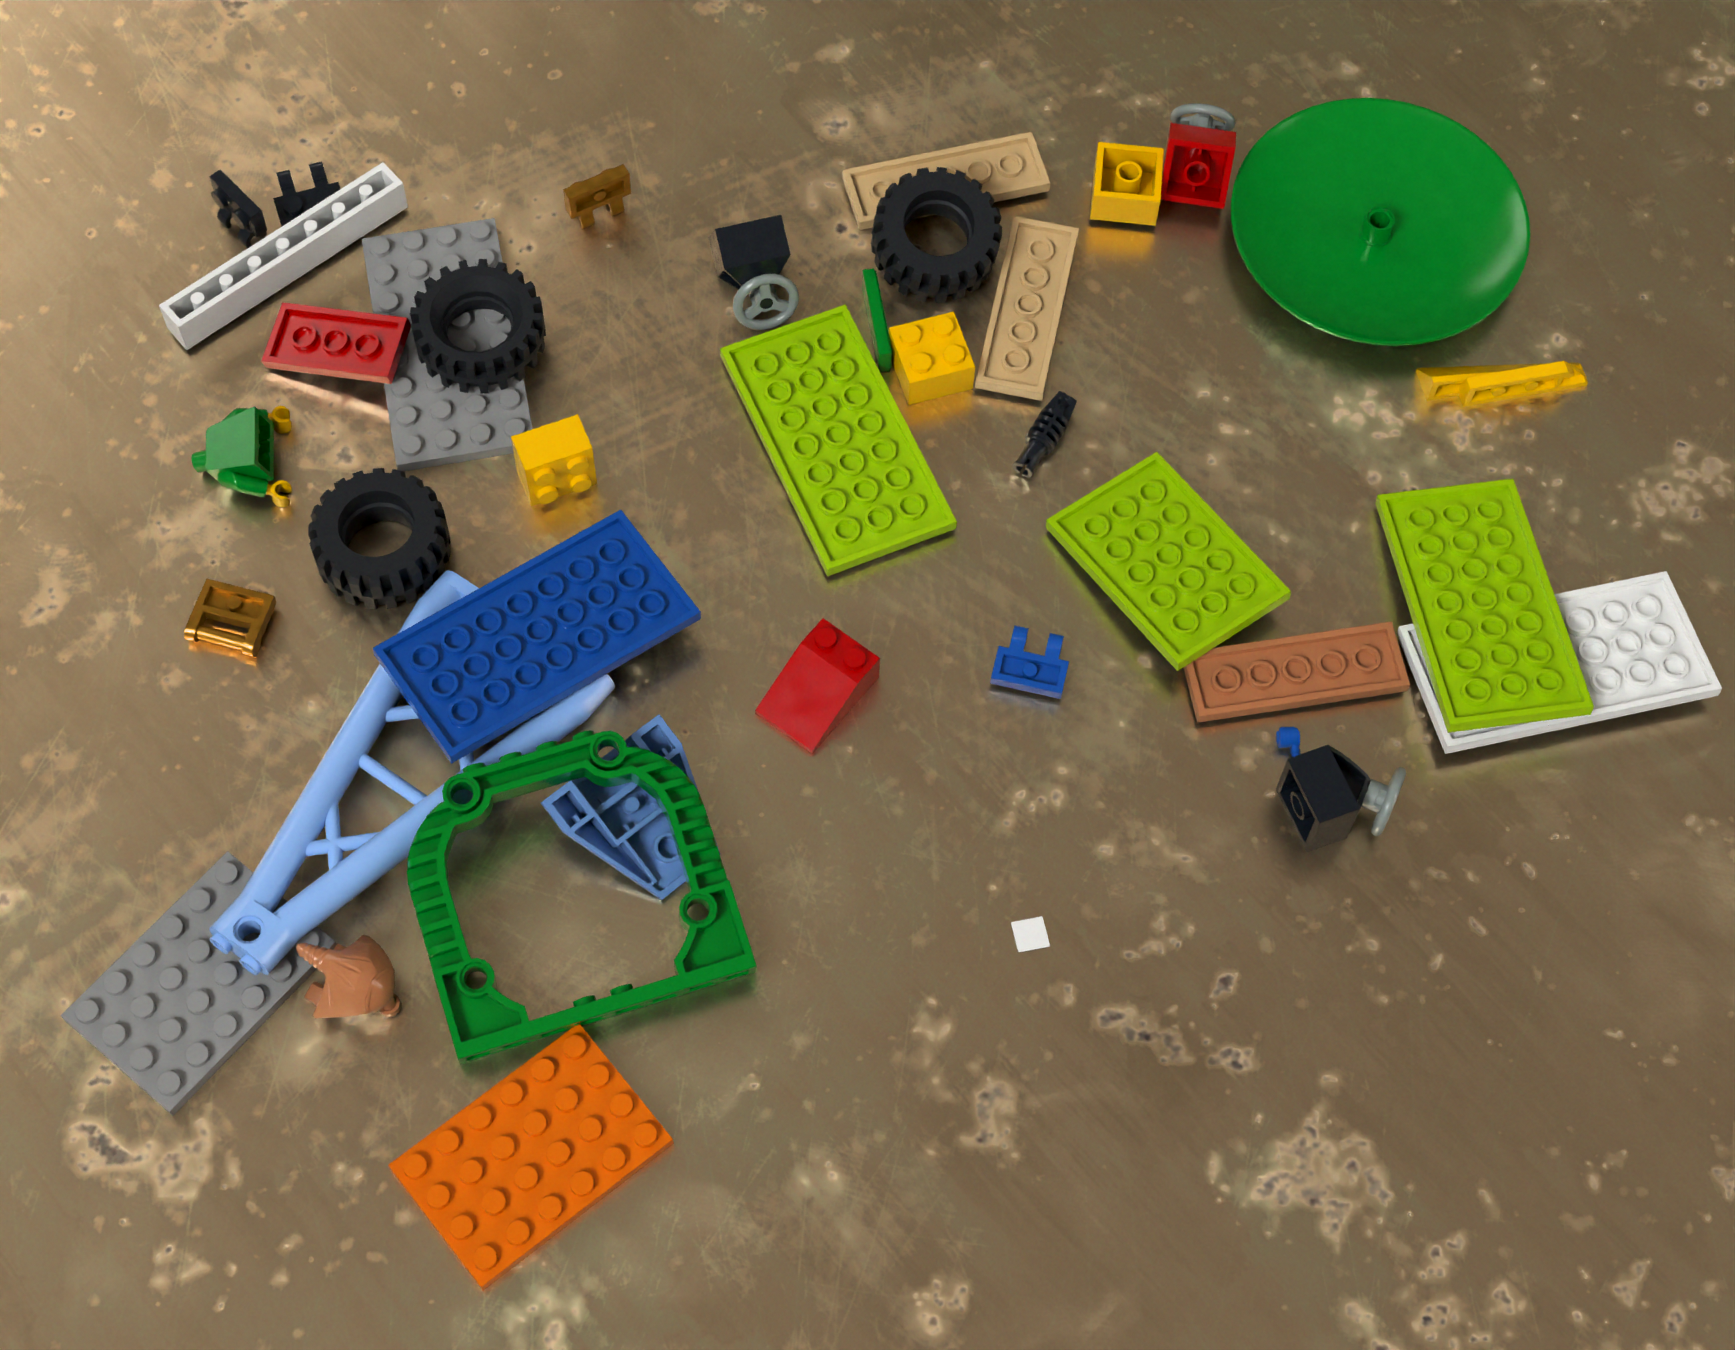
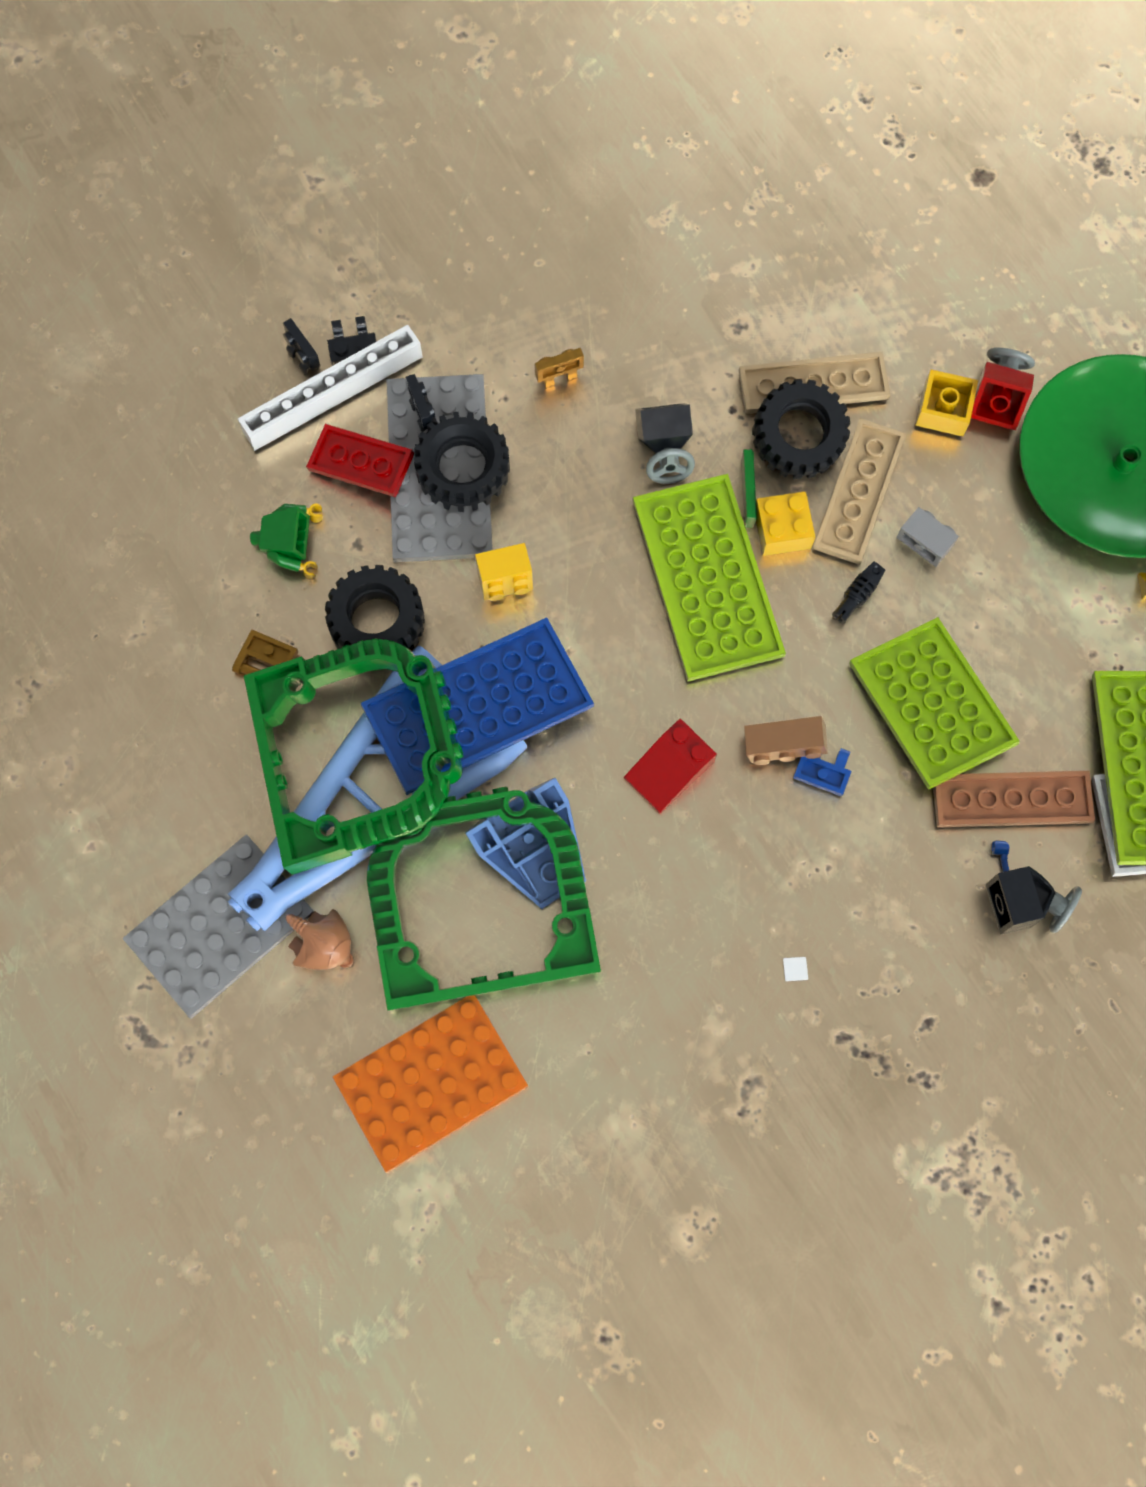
camera: 10 degrees right, 10 degrees up
none -> green arch [244,638,464,875]
none -> black plate [405,374,438,432]
none -> medium nougat brick [744,716,828,765]
none -> light grey brick [896,507,959,567]

